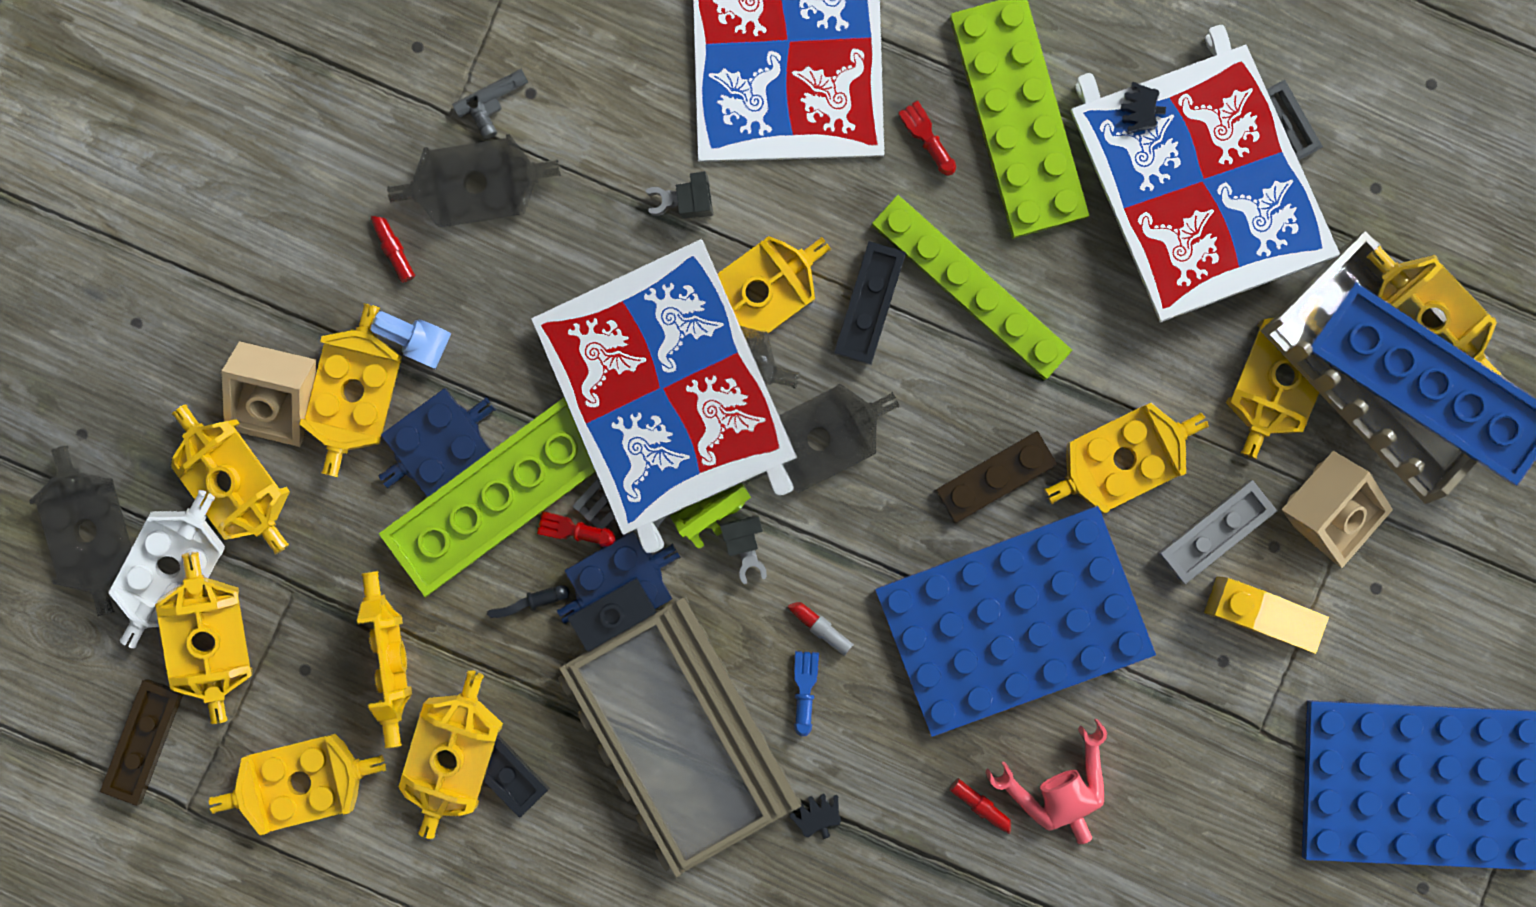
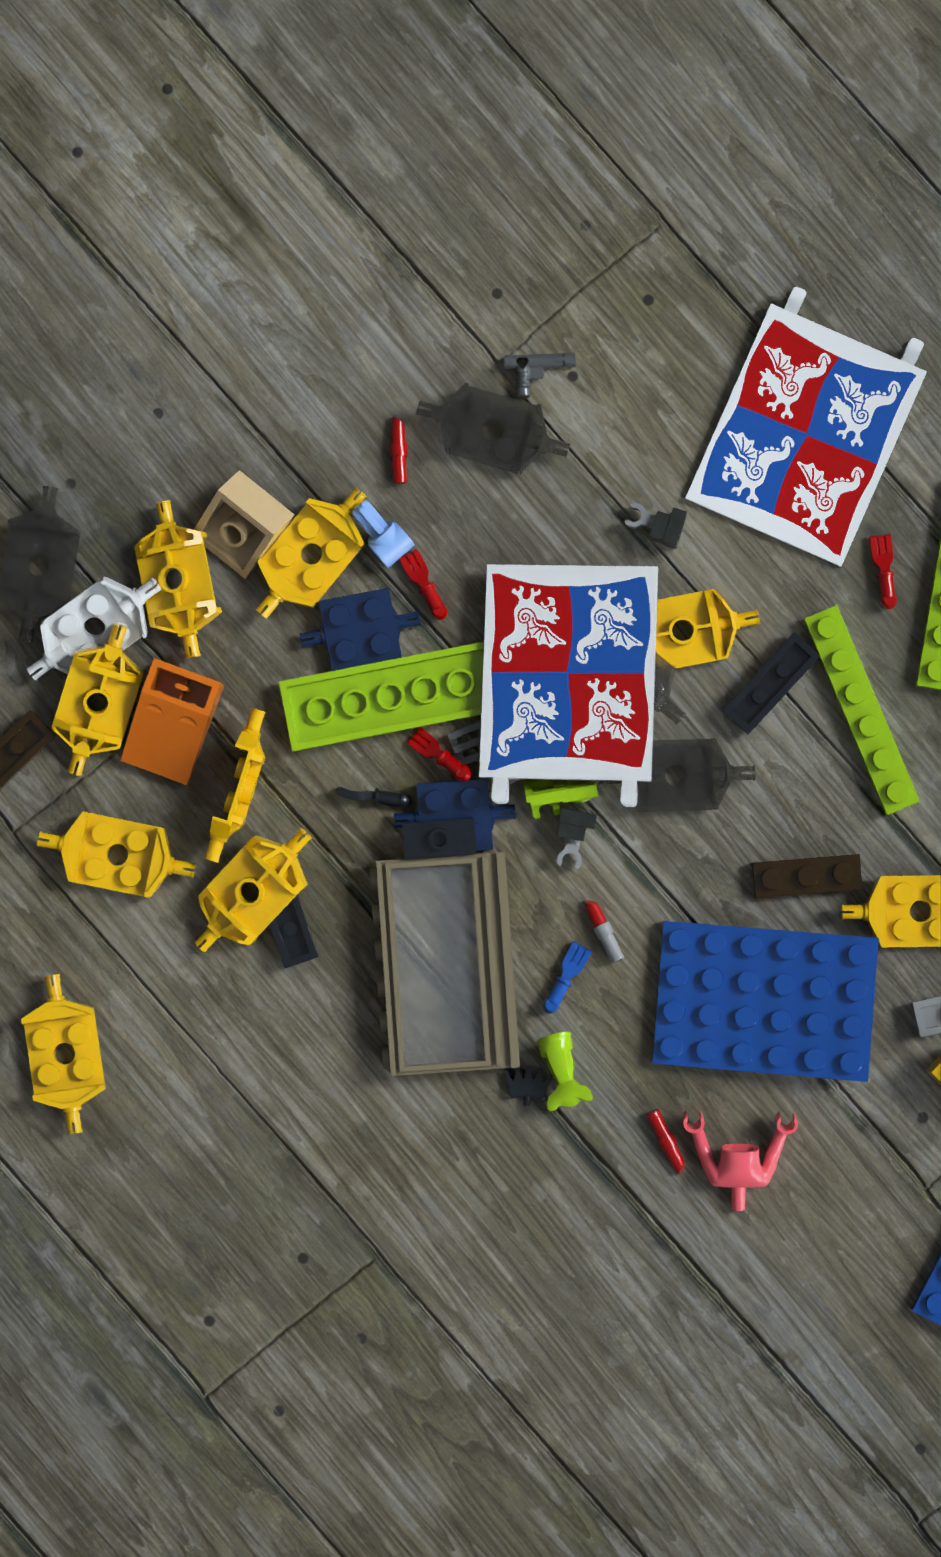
camera: 30 degrees right, 0 degrees up
none -> orange slope [120,658,224,786]
none -> red piece [399,548,448,620]
none -> lime animal [537,1031,593,1112]

